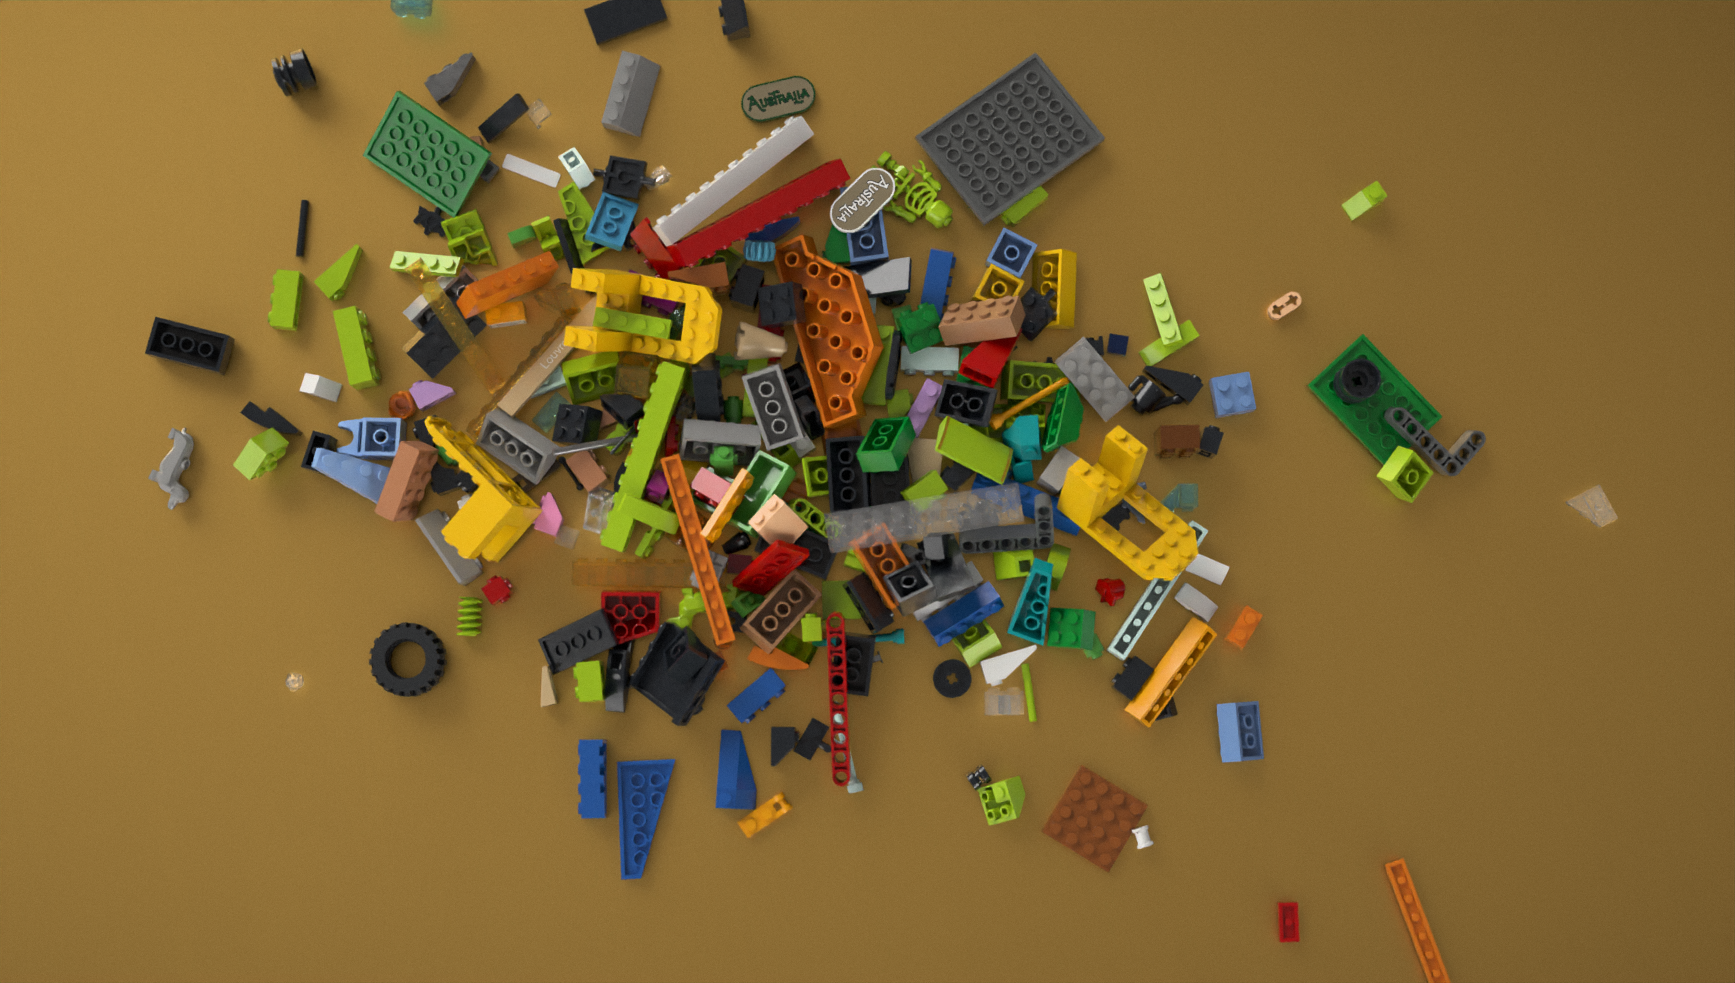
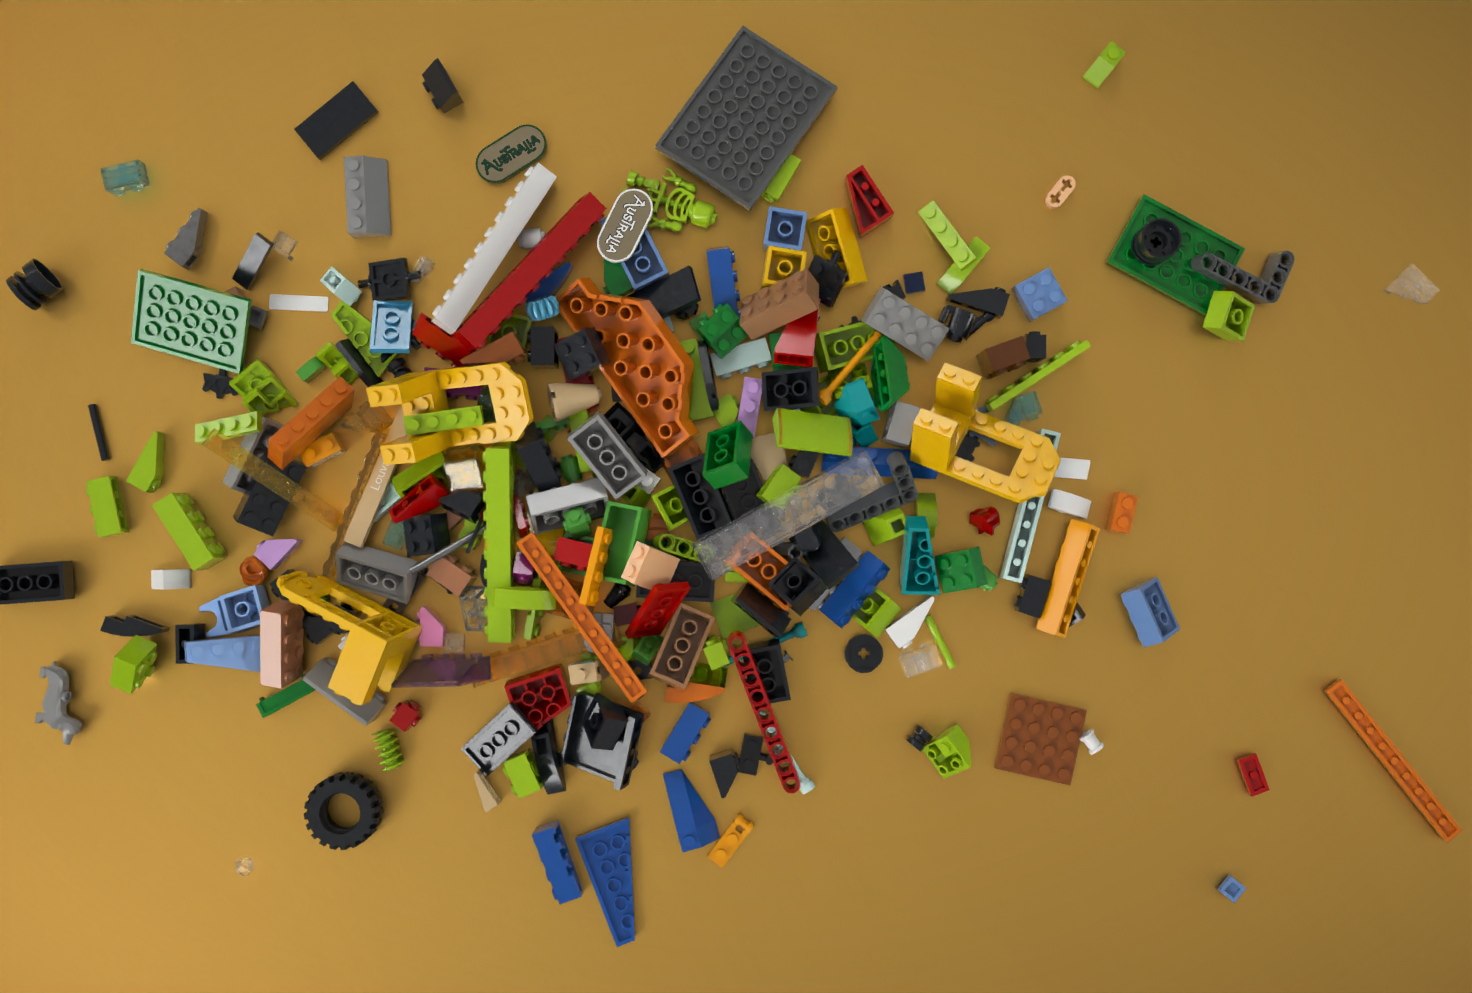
camera: 20 degrees left, 5 degrees up
none -> green container [256,674,316,718]
none -> black wheel [387,357,412,378]
none -> red slope [389,473,450,524]
none -> slope [391,652,491,688]
none -> white brick [518,227,546,249]
none -> tan torso [568,658,610,685]
none -> red wedge [845,165,894,238]
none -> lime plate [985,340,1091,413]

